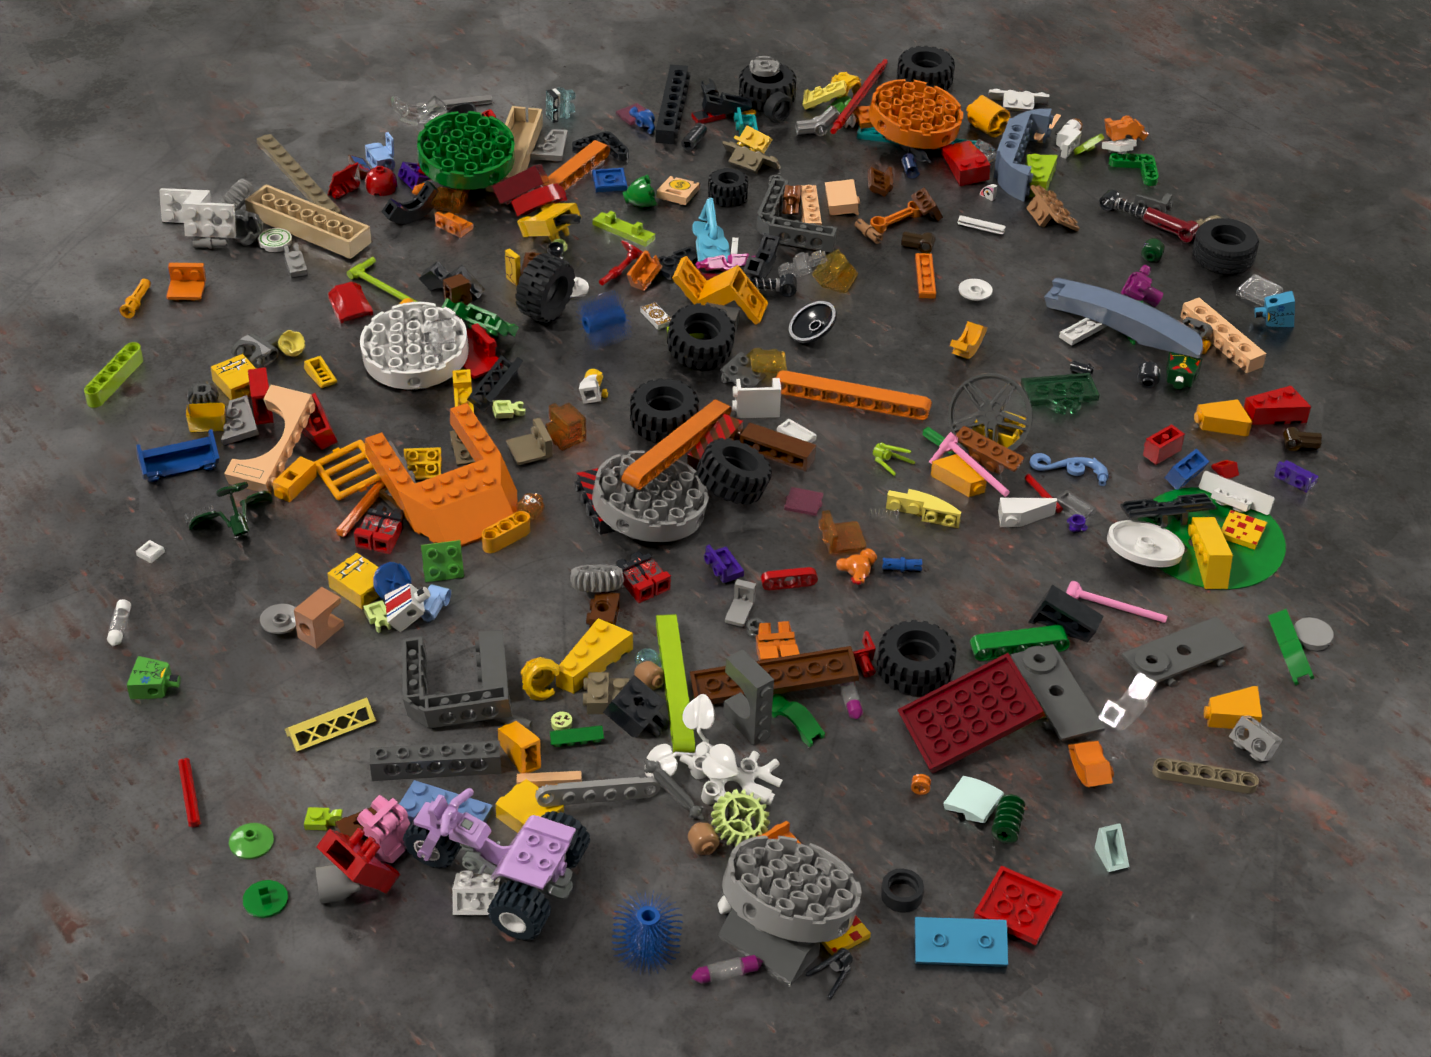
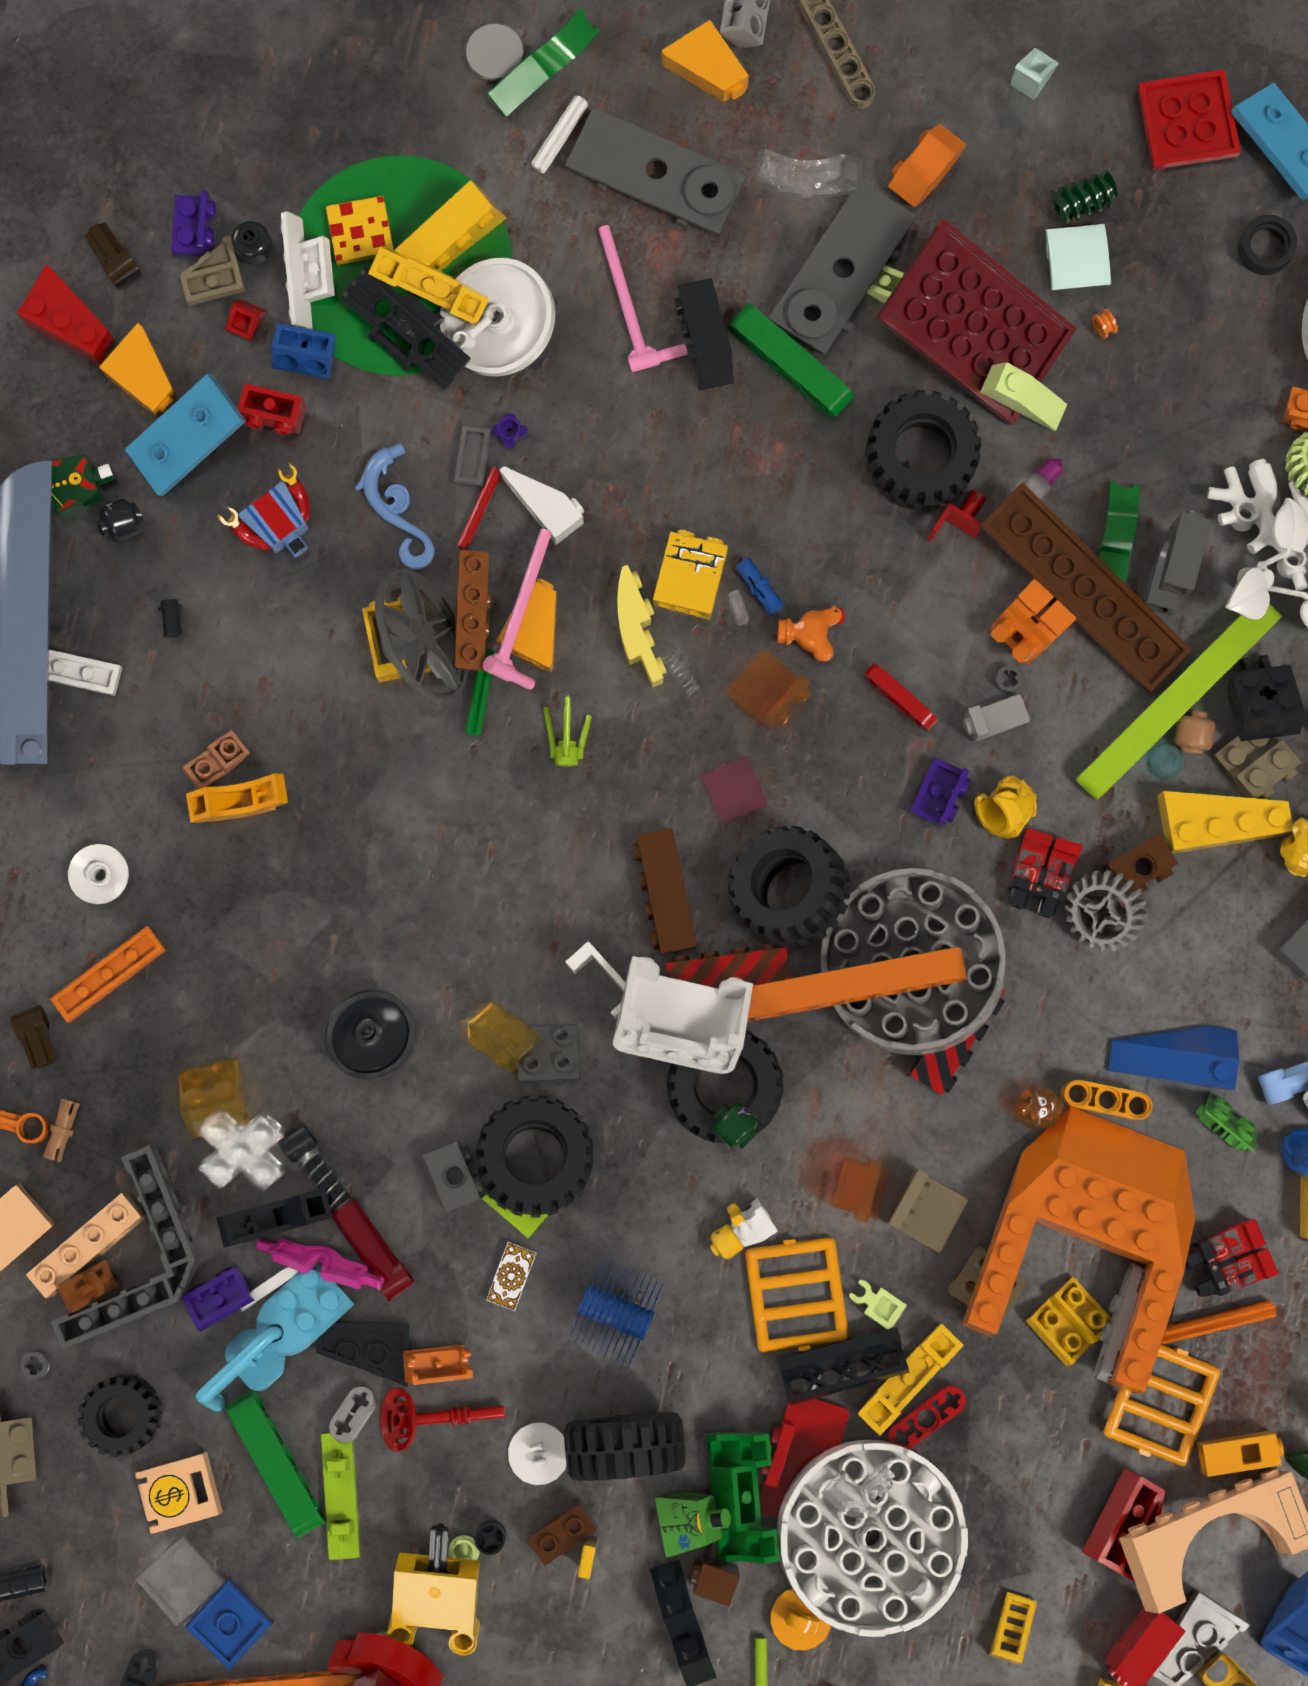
camera: 125 degrees left, 40 degrees up
green piece [623,175,657,208] -> none
light orange bracket [672,256,768,325] -> none
orange beam [776,370,932,420] -> none
white tile [777,419,817,443] -> none
clear green plate [1021,373,1100,415] -> none
none -> dark azure plate [125,374,246,496]
none -> clear plate [136,1535,225,1627]
none -> dark tan wing [180,235,245,306]
none -> dark purple bracket [182,1266,254,1332]
none -> nougat slope [183,730,250,789]
none -> torso [217,462,310,557]
none -> green beam [225,1389,326,1538]
none -> black head [232,221,272,265]
none -> light grey beam [329,1387,376,1444]
none -> yellow slope [368,246,489,325]
none -> white hand [453,316,492,350]
none -> white axle [531,95,588,174]
none -> white windscreen [613,956,753,1074]
none -> yellow brick [653,530,728,620]
none -> bright green torso [655,1491,731,1557]
none -> dark green head [713,1103,759,1149]
none -> clear tile [727,589,749,626]
none -> light orange bar [745,1237,849,1353]
none -> red beam [887,1385,966,1450]
none -> yellow helmet [974,776,1037,839]
none -> yellowish green slope [980,362,1067,431]
none -> blue wedge [1107,1026,1239,1091]

